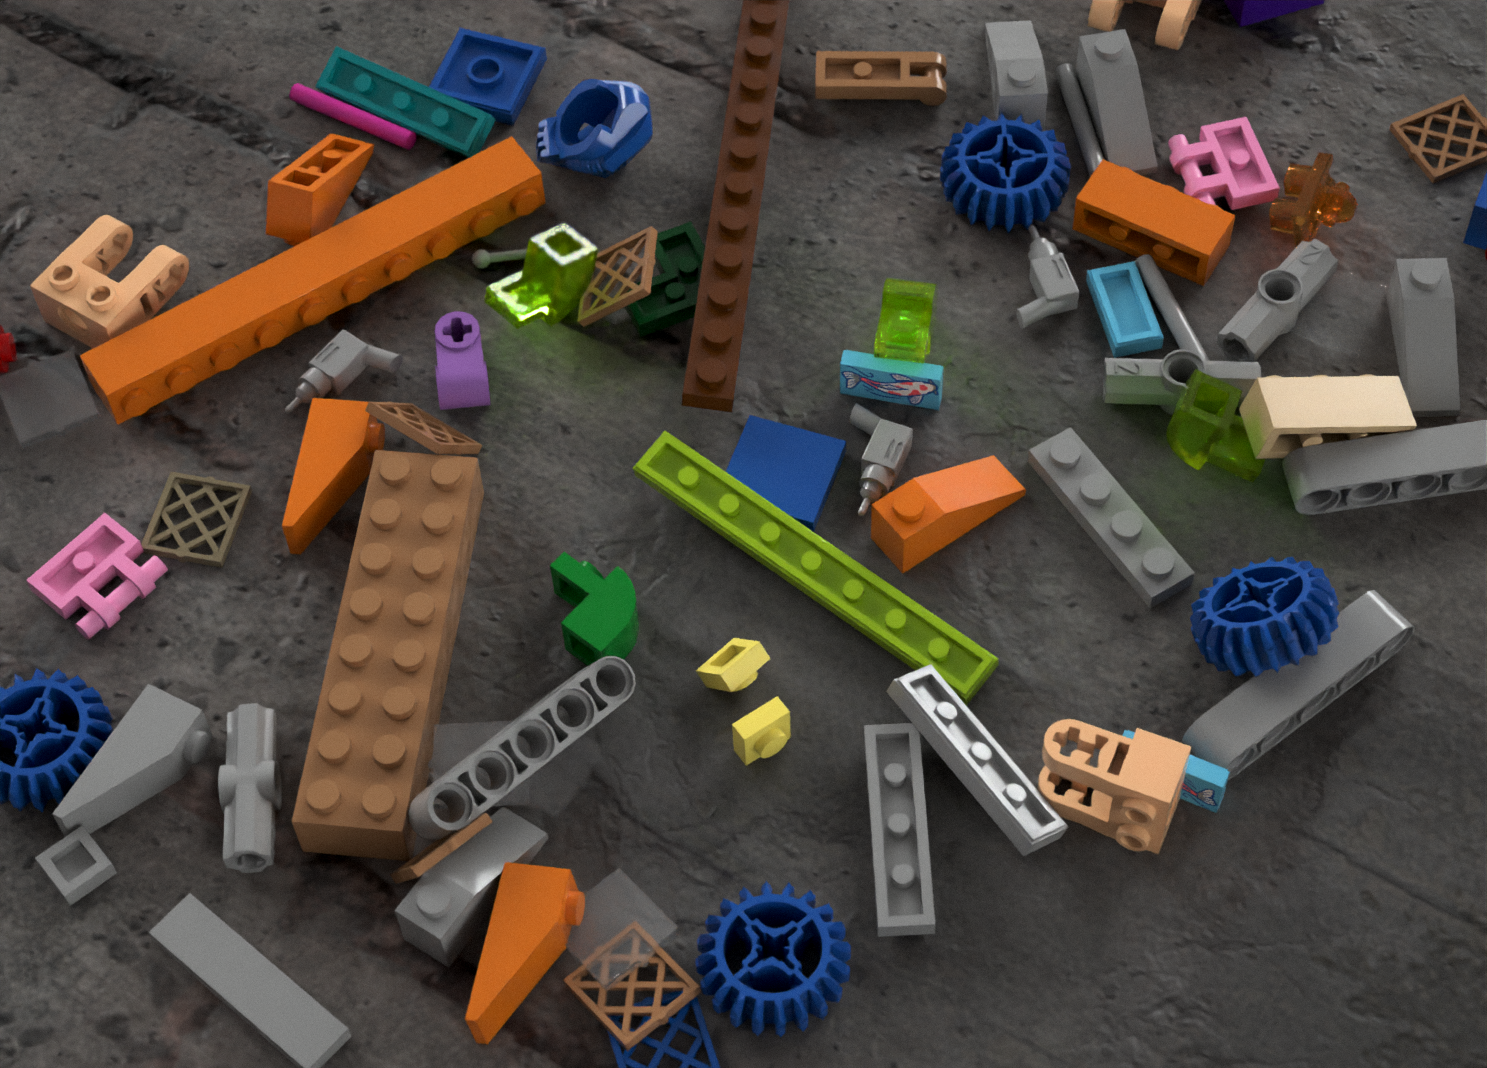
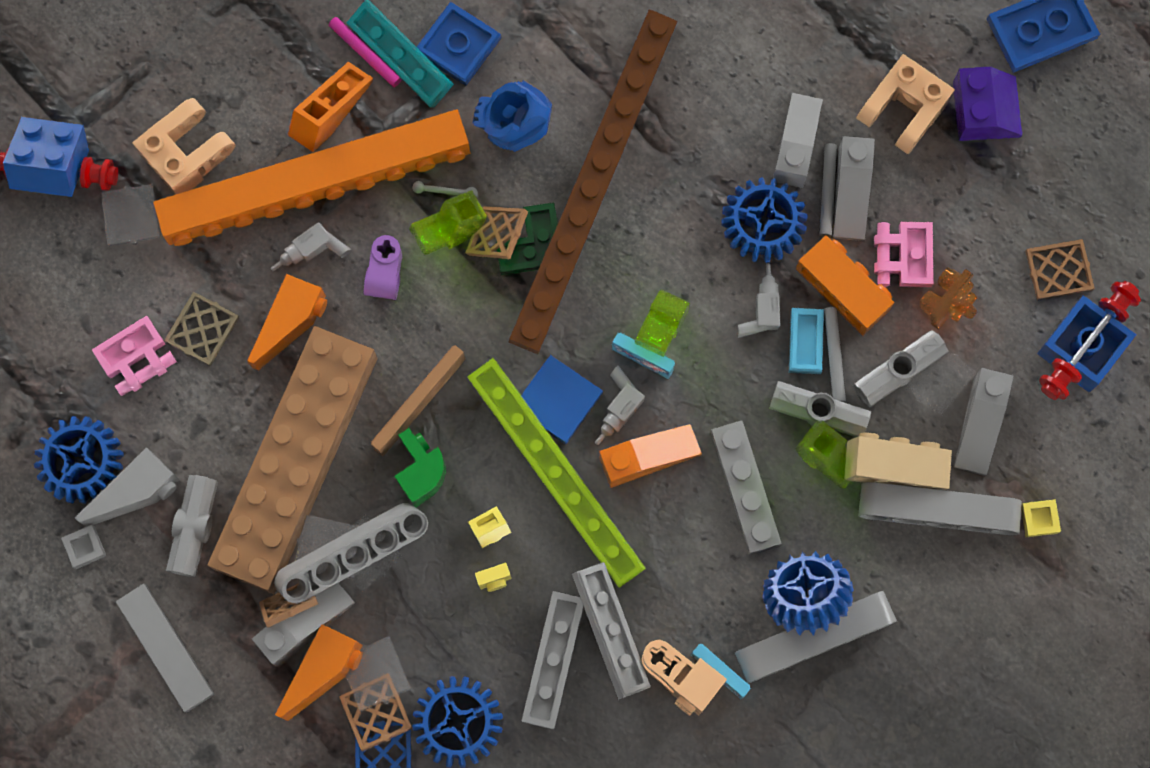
camera: 15 degrees right, 20 degrees up
medium nougat window [365,401,482,455] -> none
medium nougat plate [815,51,947,106] -> none
none -> medium nougat tile [371,345,466,457]

